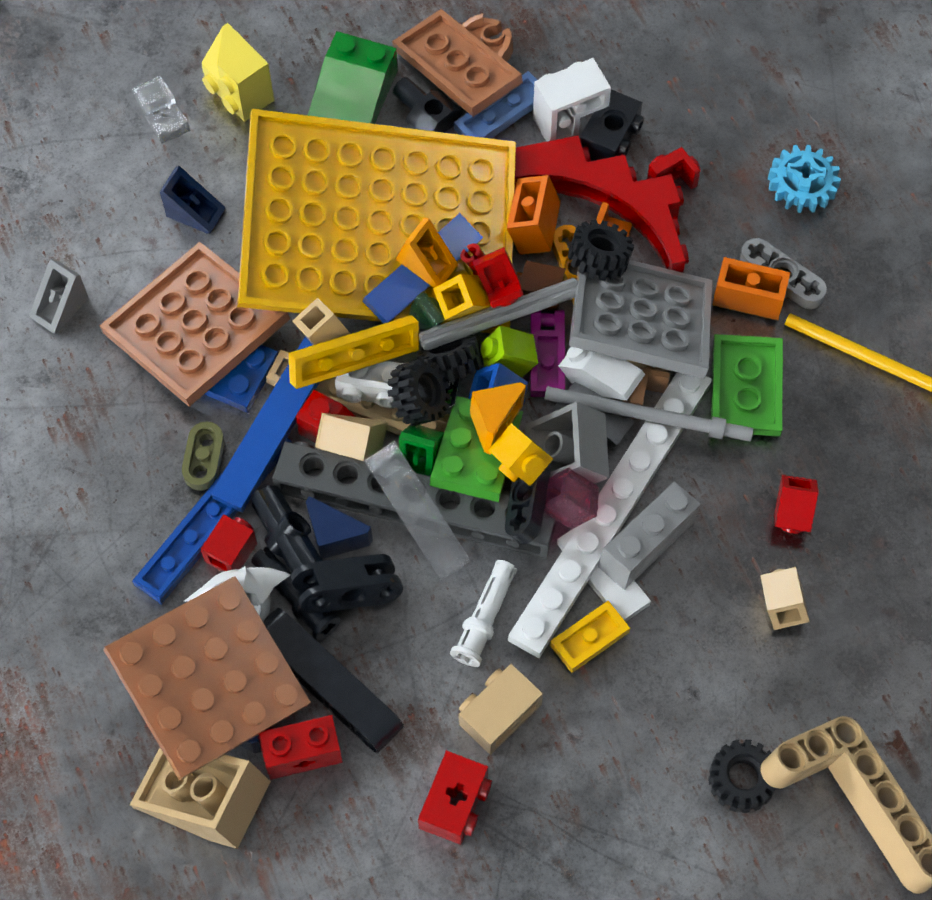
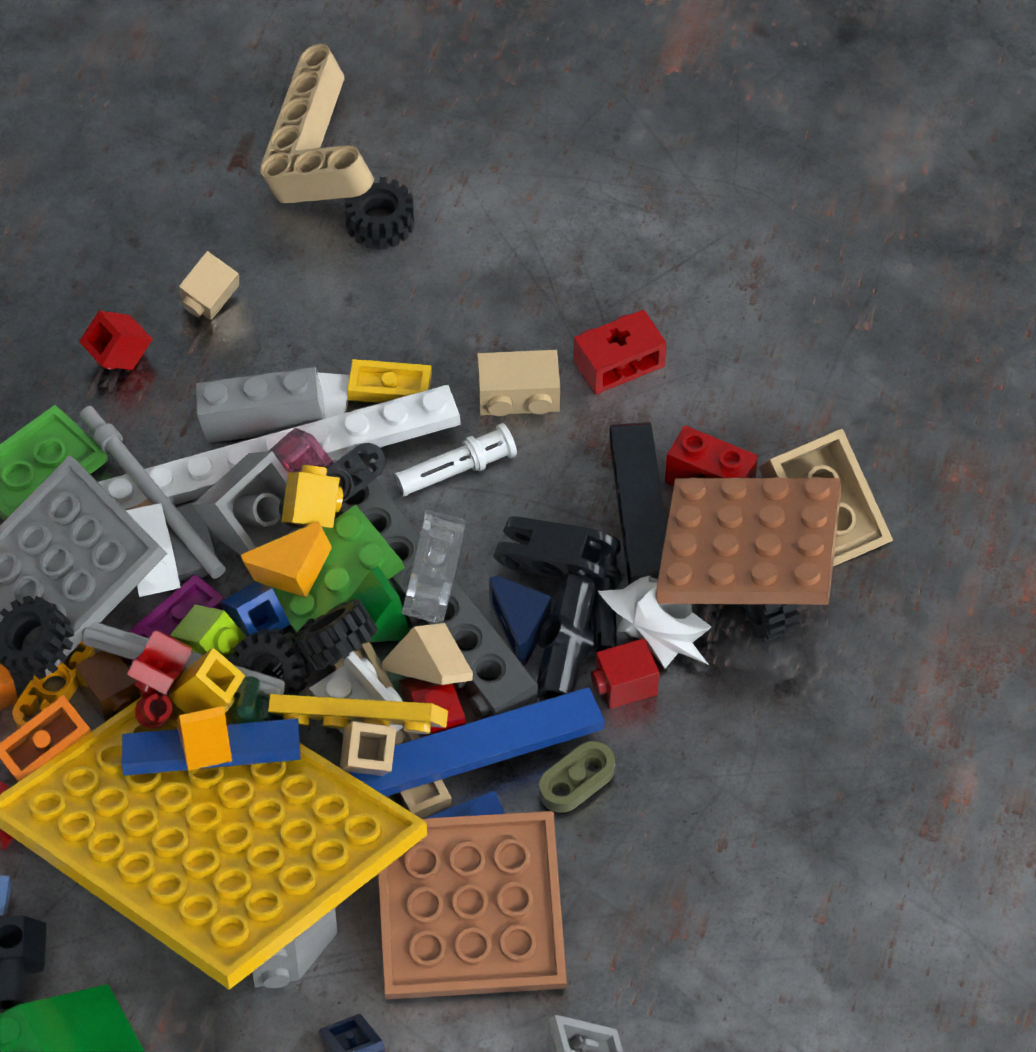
camera: 140 degrees left, 10 degrees down
blue tile [132,438,292,605] -> none

